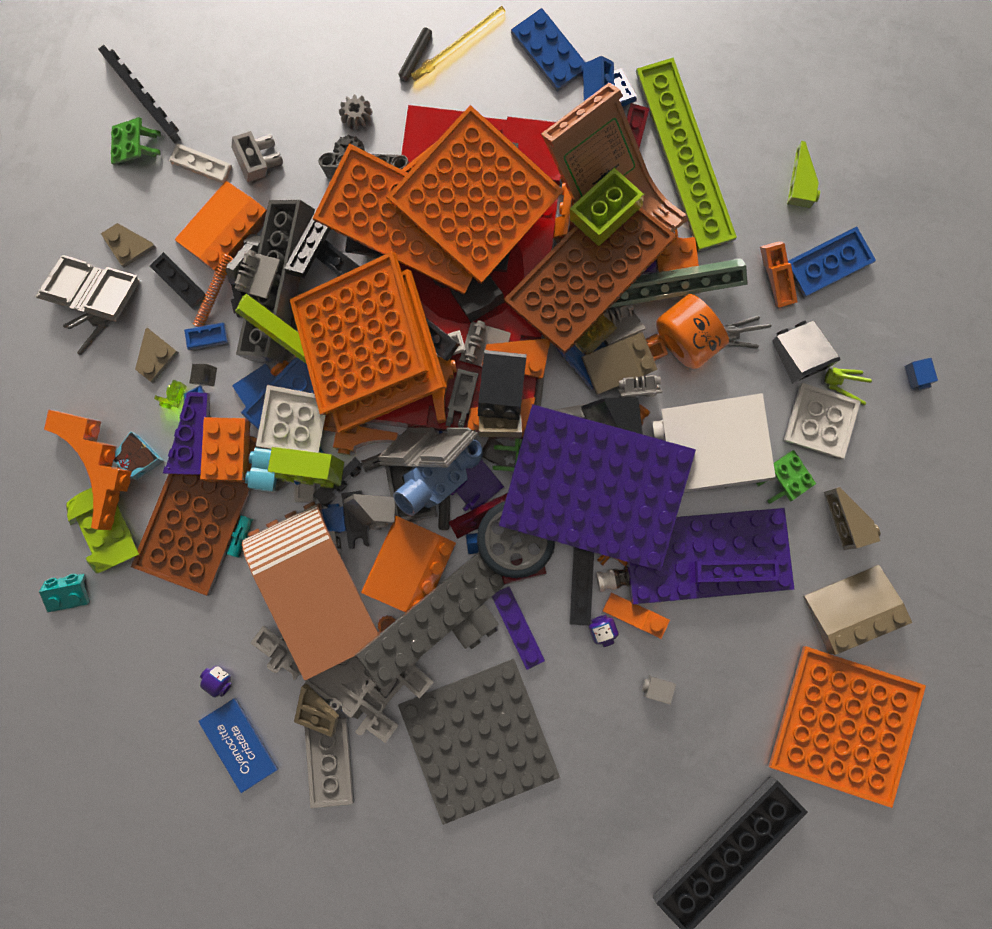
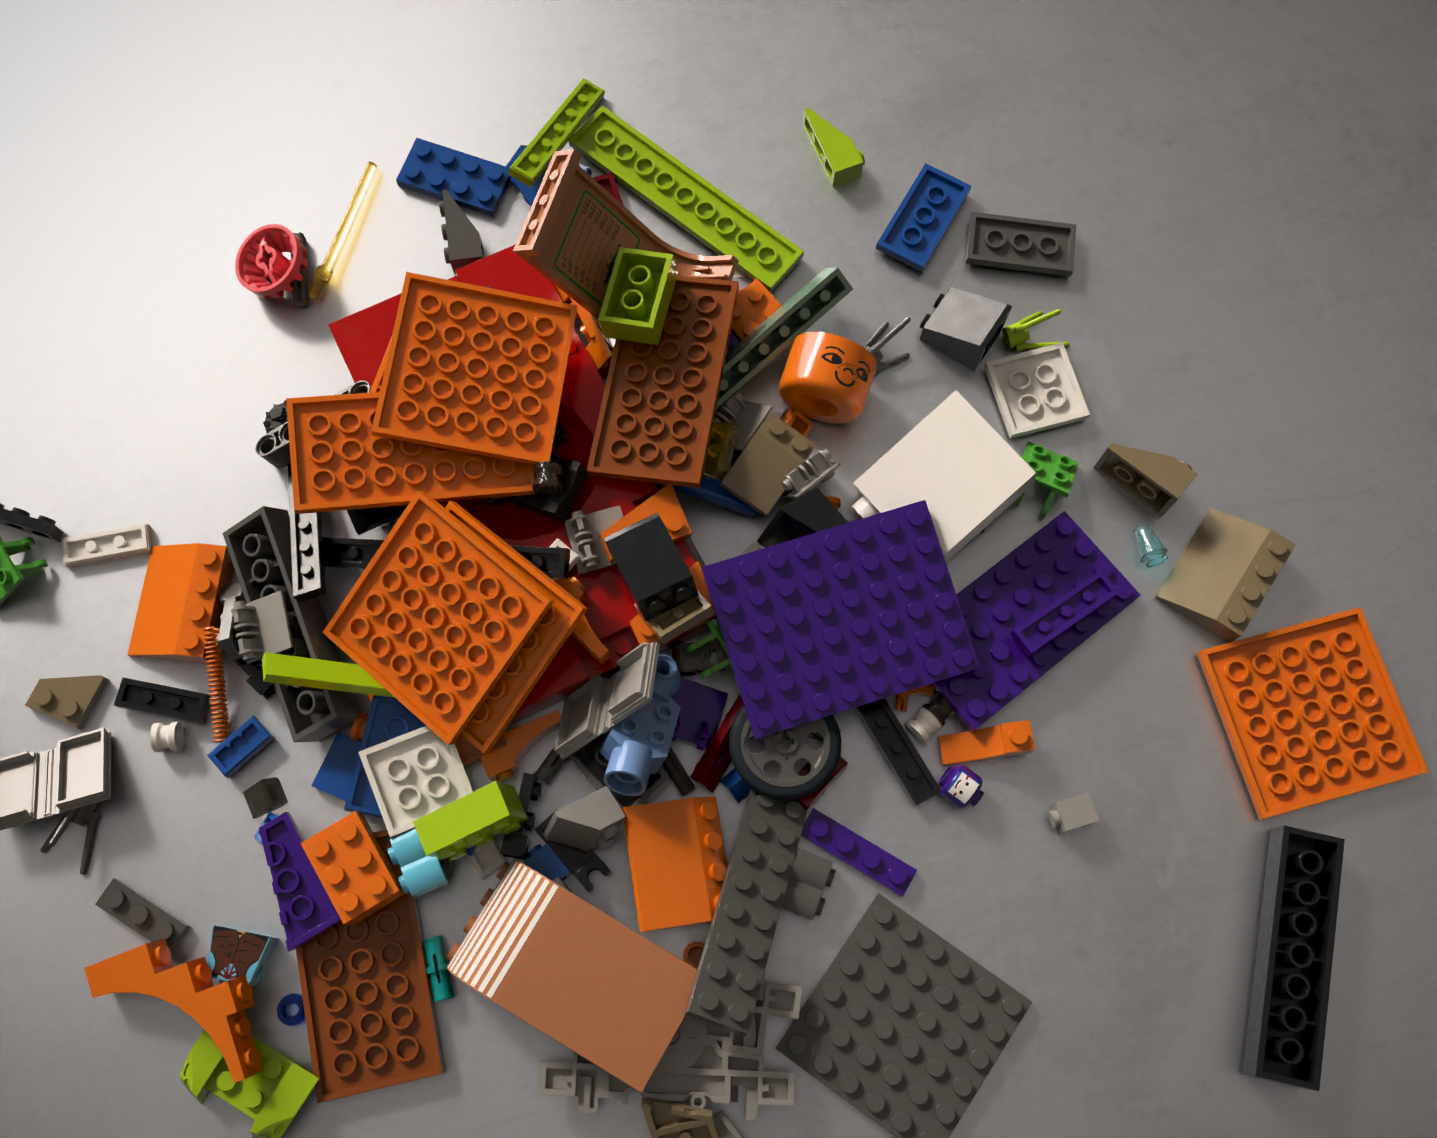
camera: 35 degrees left, 10 degrees down
dark tan wing [135,328,179,383] -> none
clear neon green bracket [154,380,186,410] -> none
light grey brick [231,131,283,182] -> none
light grey gear [339,94,373,130] -> none
dark grey hinge [446,369,478,428] -> none
orange slope [760,242,798,308] -> none
blue brick [905,358,938,391] -> none
none -> dark grey plate [95,878,191,953]
none -> white wheel [150,722,184,752]
none -> coral gear [235,224,308,299]
none -> clear blue plate [277,994,305,1026]
none -> dark grey slope [439,190,484,273]
none -> lime tile [508,78,605,187]
none -> clear smoke wheel [532,462,563,496]
none -> dark grey plate [965,212,1076,277]
none -> clear light blue cone [1133,524,1168,567]

